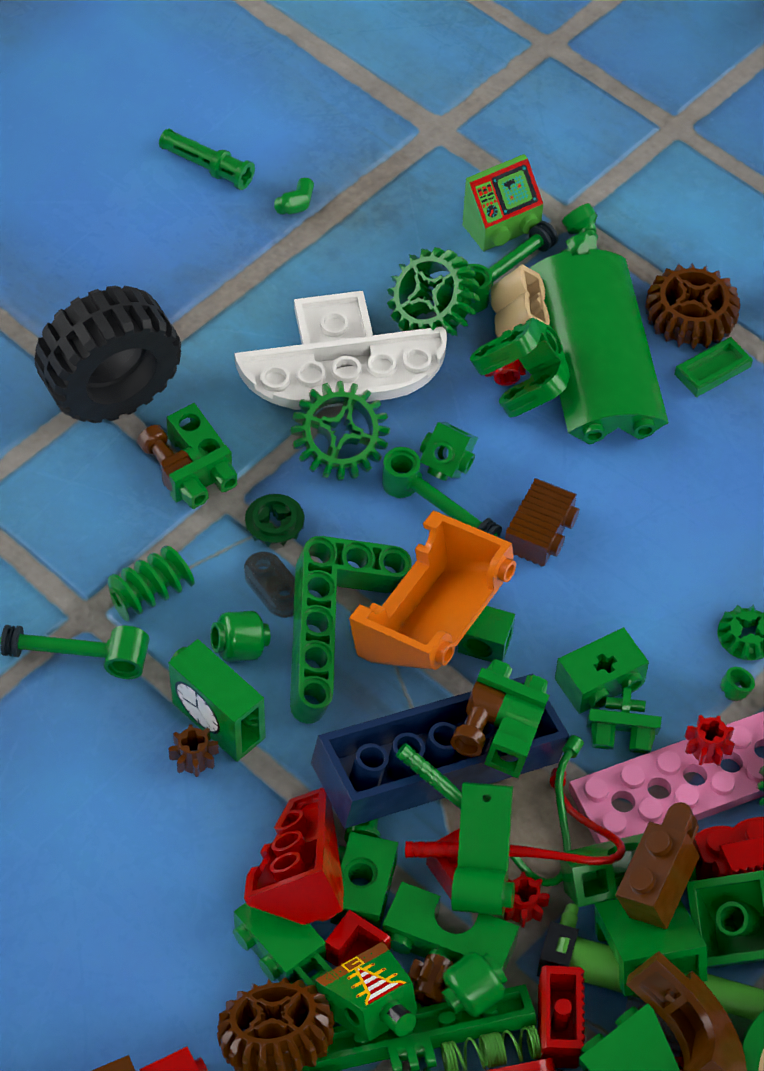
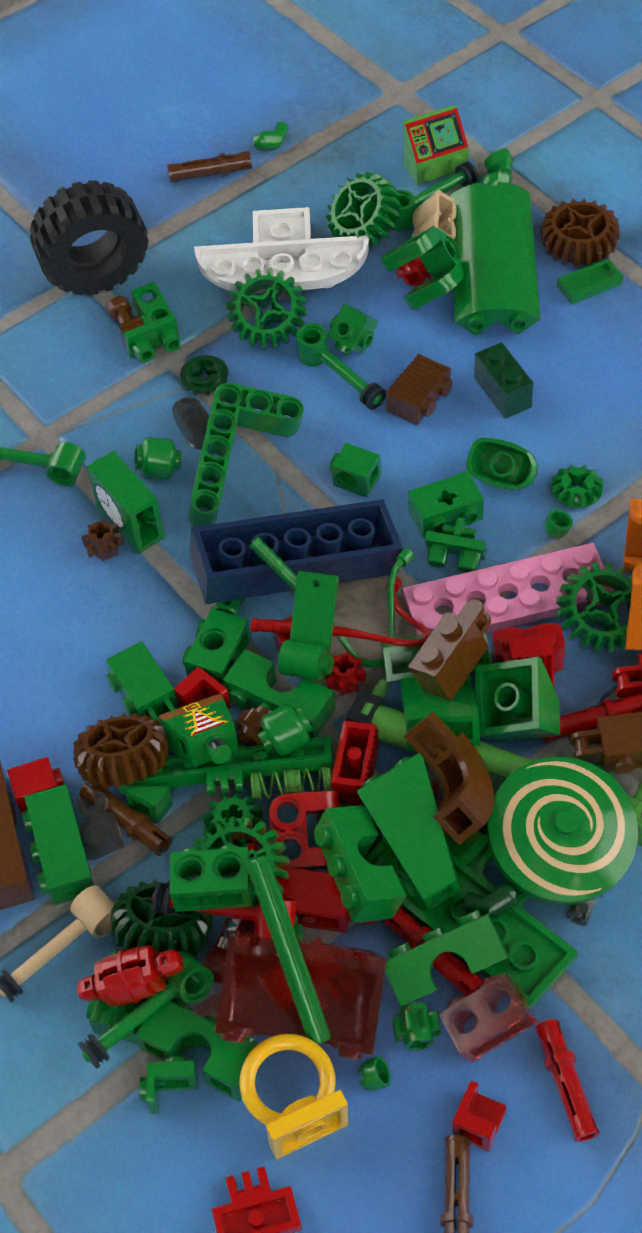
camera: 15 degrees right, 0 degrees up
green piece [108,546,195,621] -> none
green pin [159,128,255,190] -> none
red wedge [244,787,344,925] -> none
orange windscreen [349,510,516,670] -> none
green hips [450,659,550,779] -> none
red gear [685,715,735,766] -> none
none -> reddish brown pin [167,151,252,183]
none -> green piece [466,438,539,490]
none -> dark green brick [474,342,533,419]

